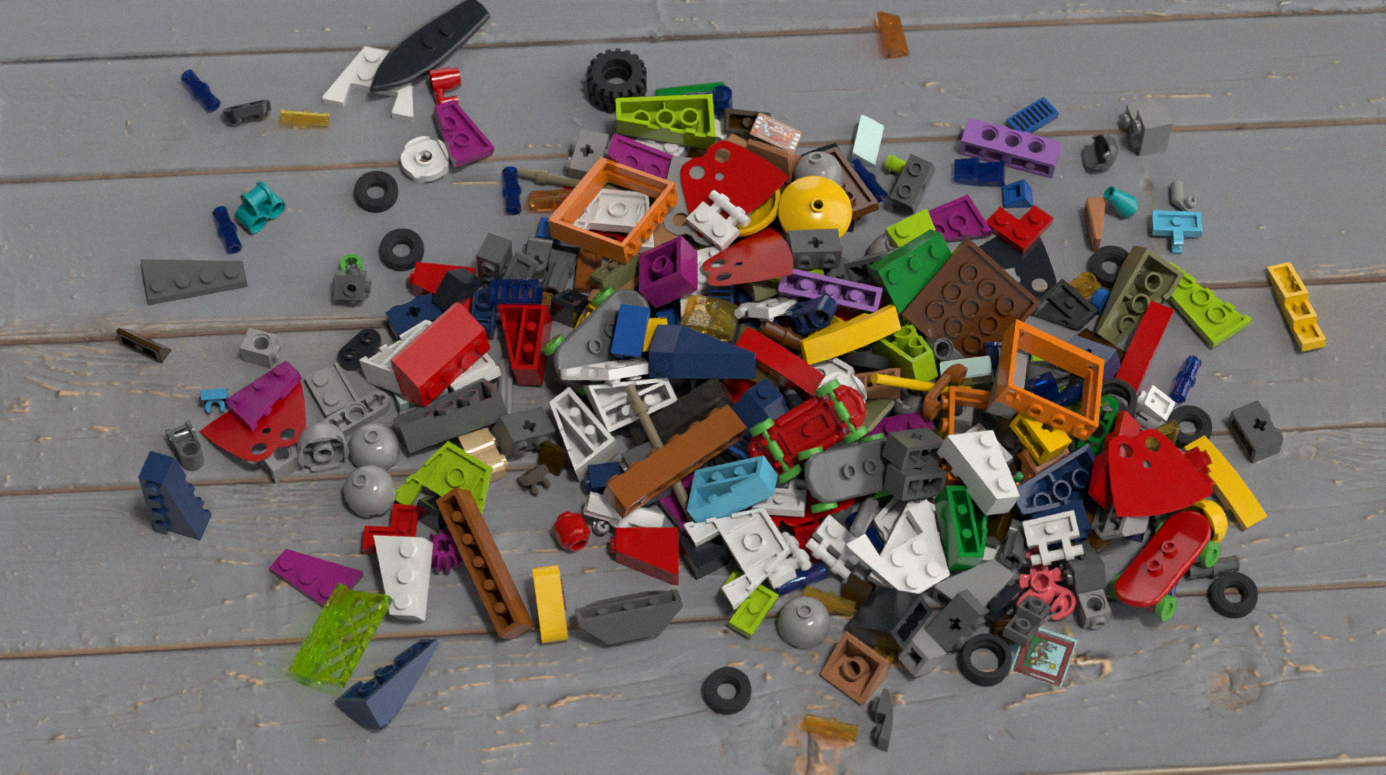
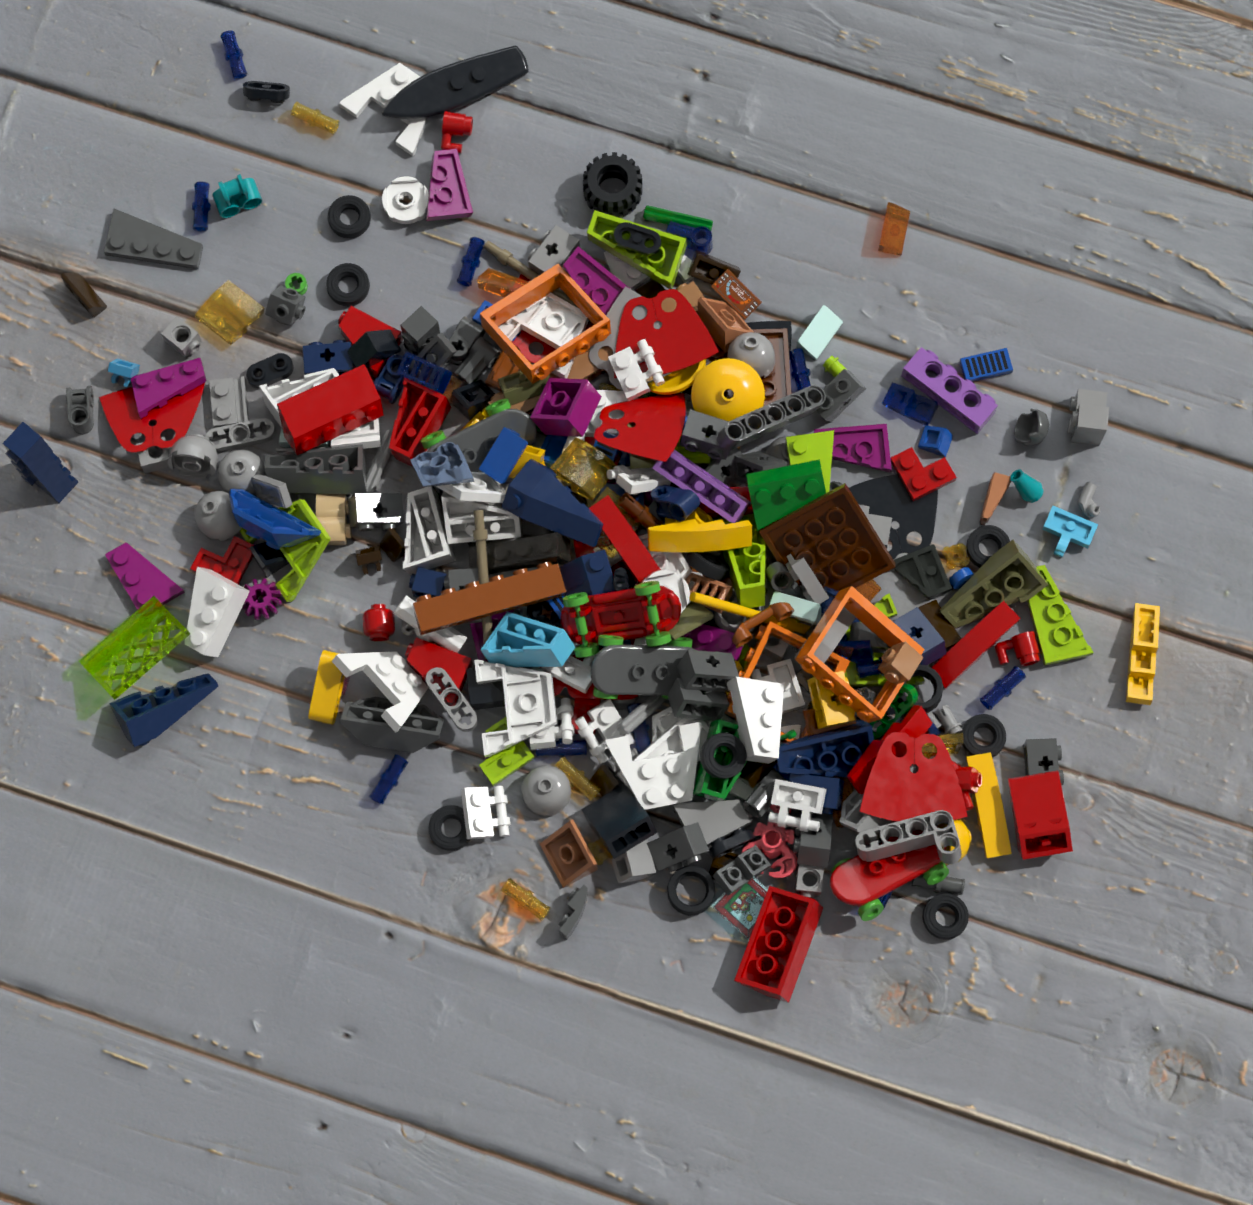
camera: 25 degrees right, 15 degrees up
dark orange brick [435,487,535,639] -> none
white bracket [1135,385,1176,422] -> none
none -> clear yellow slope [195,280,264,345]
none -> blue wedge [229,489,321,550]
none -> light grey plate [252,474,293,509]
none -> white wing [332,651,429,733]
none -> clear blue pin [369,754,409,805]
none -> sand blue slope [410,442,474,487]
none -> light grey beam [426,667,478,732]
none -> white plate [461,786,511,839]
none -> black plate [614,222,661,256]
none -> black tyre [700,733,746,779]
none -> dark grey beam [717,385,826,450]
none -> red slope [734,886,823,1003]
none -> light grey piece [786,554,829,604]
none -> light grey beam [855,810,962,864]
none -> medium nougat brick [878,641,924,685]
none -> red piece [995,631,1040,667]
none -> red slope [1008,770,1073,860]

